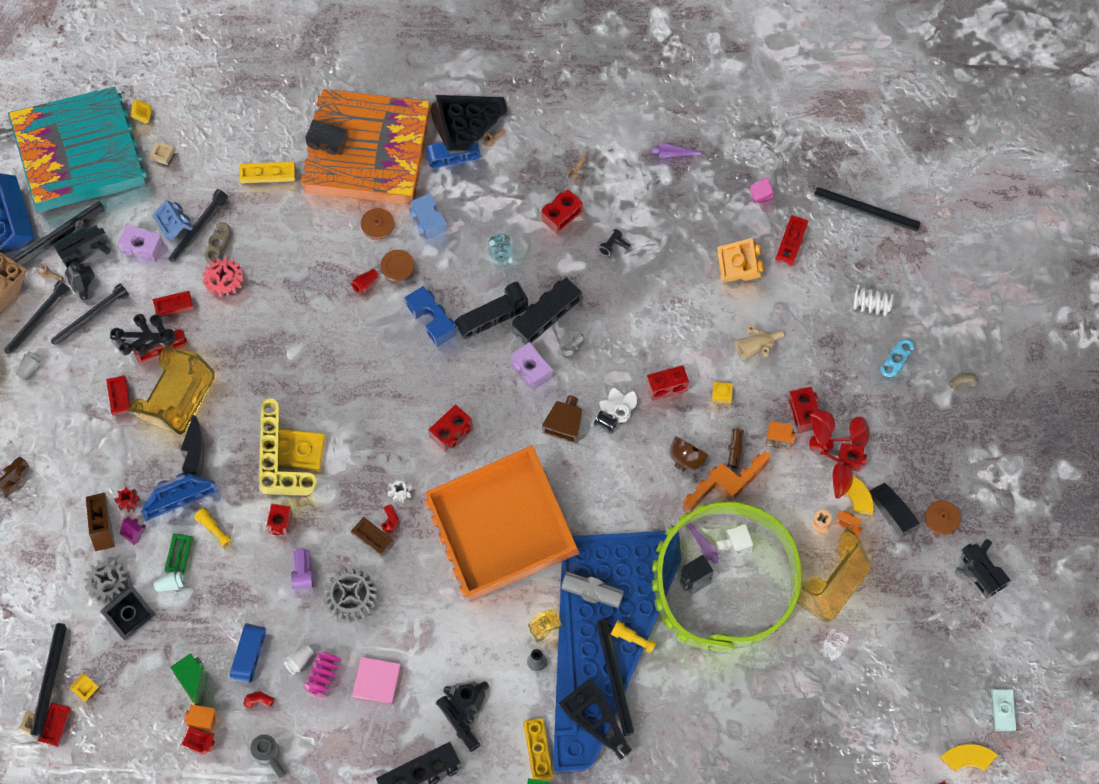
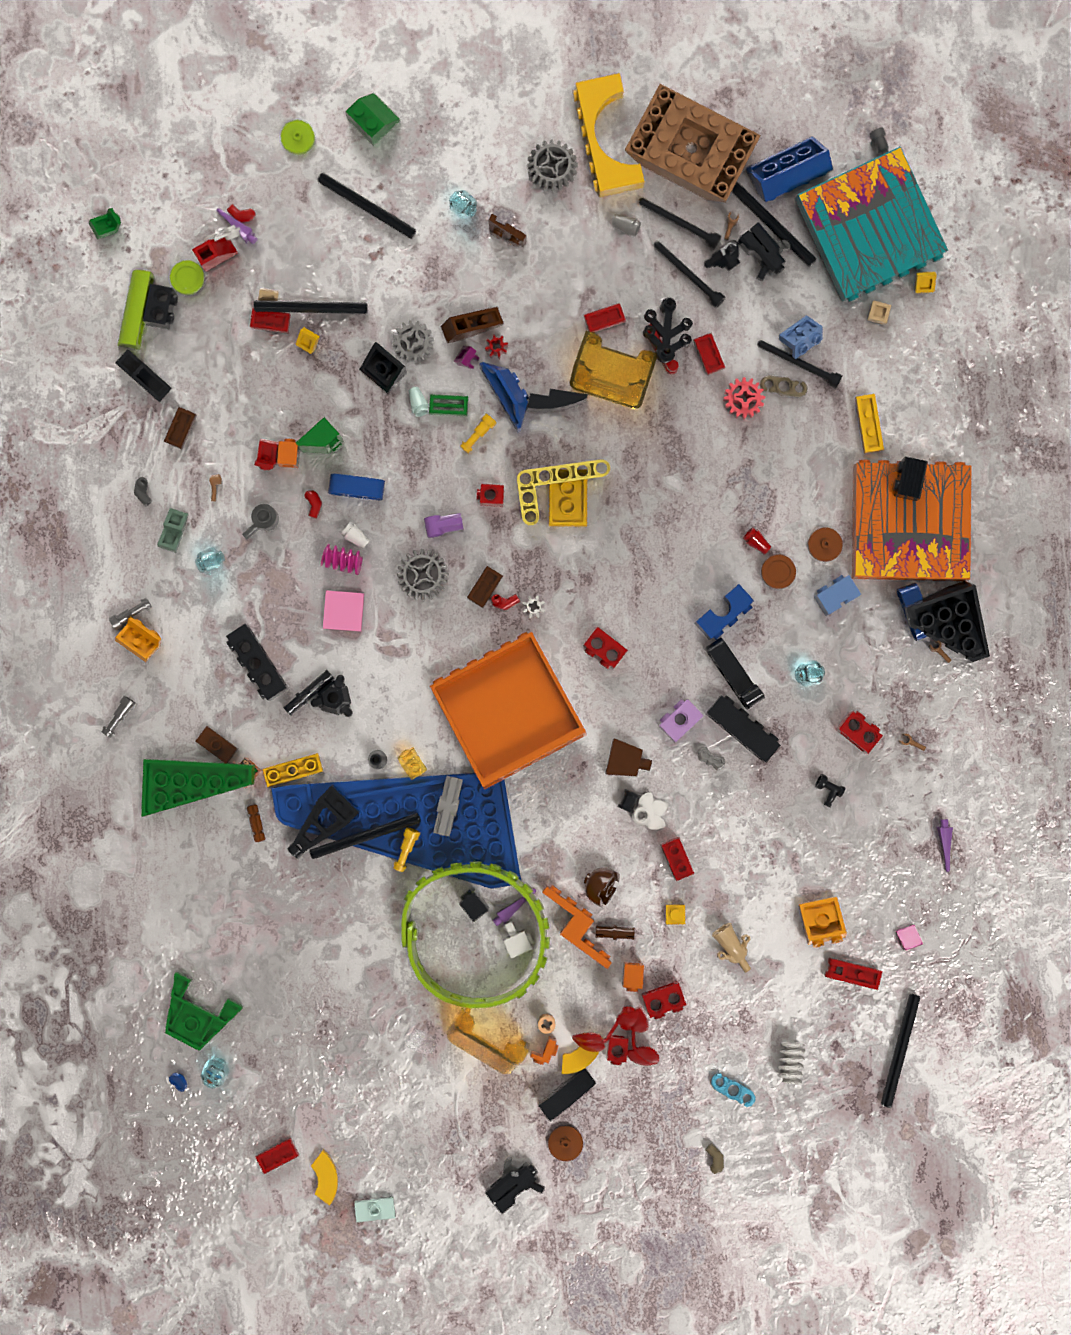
camera: 80 degrees right, 20 degrees up
lavender brick [118,224,164,262] -> none

